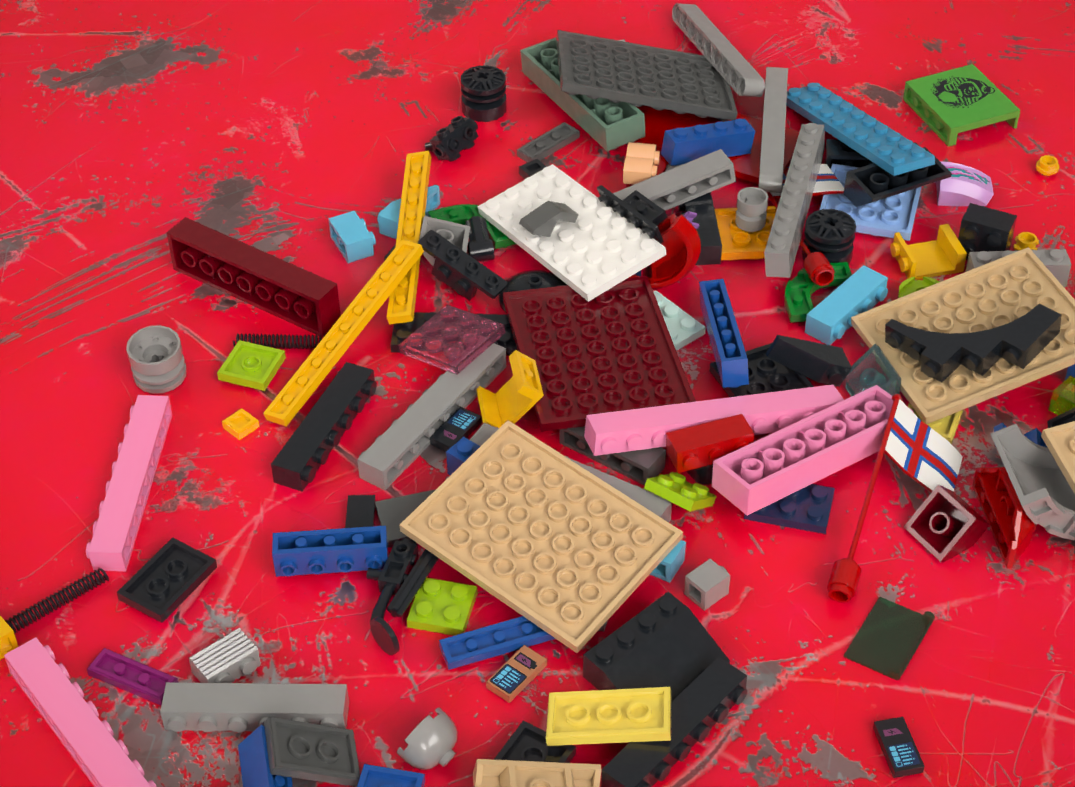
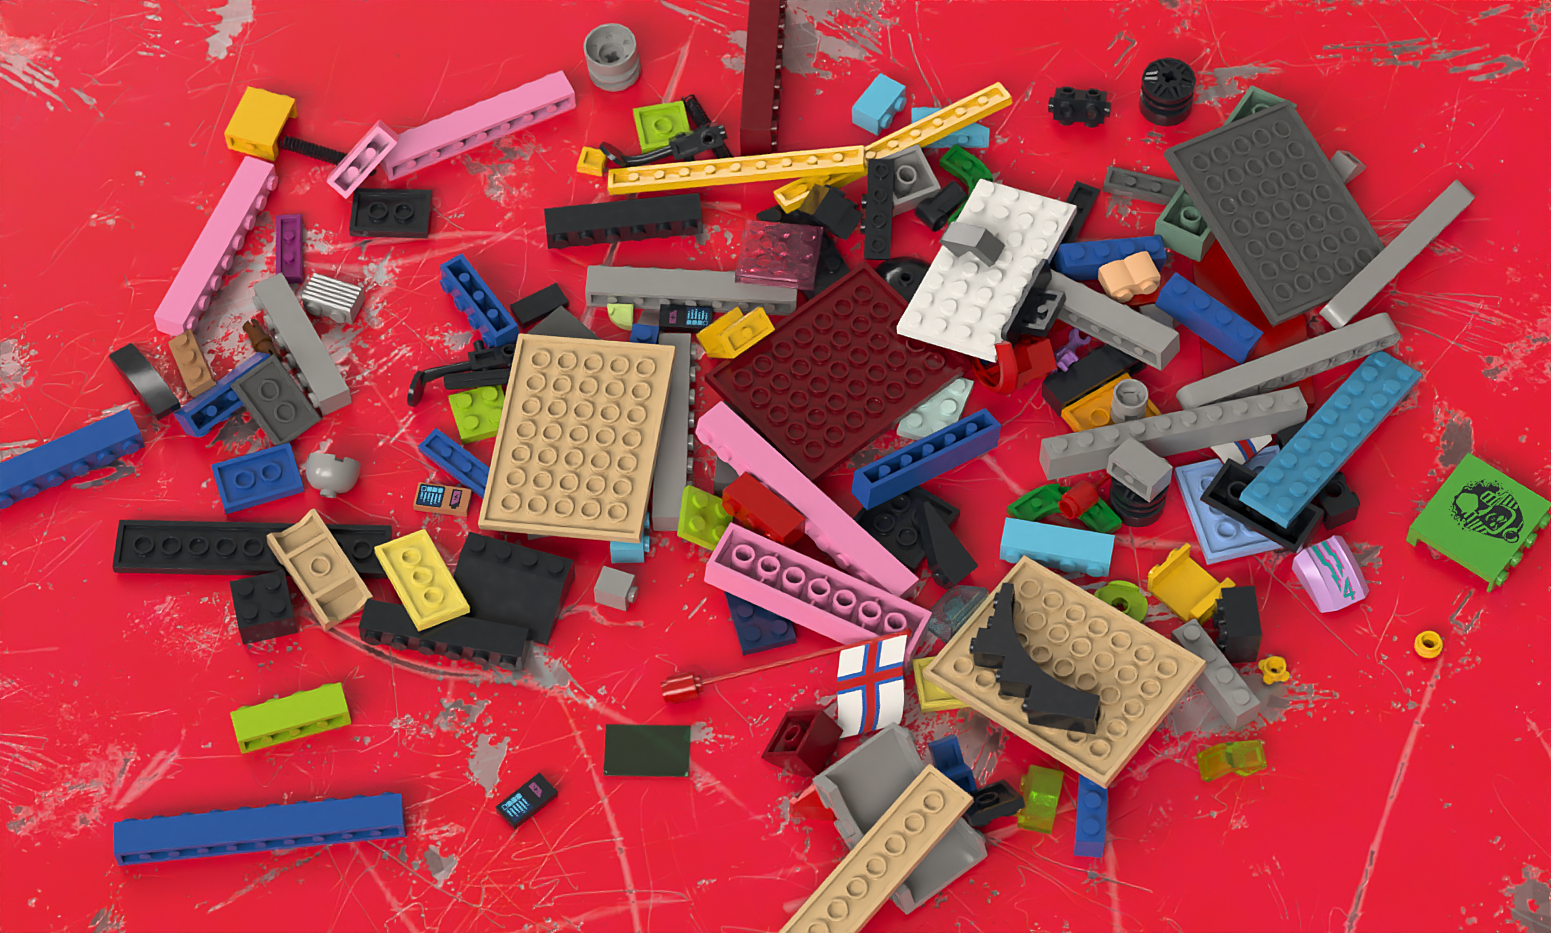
camera: 60 degrees right, 15 degrees up
none -> reddish brown pin [242,319,282,362]
none -> bright pink brick [327,119,399,199]
none -> black piece [599,122,728,168]
none -> yellowish green tile [607,303,634,331]
none -> black brick [798,183,863,241]
none -> blue brick [1054,235,1167,281]
none -> light grey brick [1107,437,1173,503]

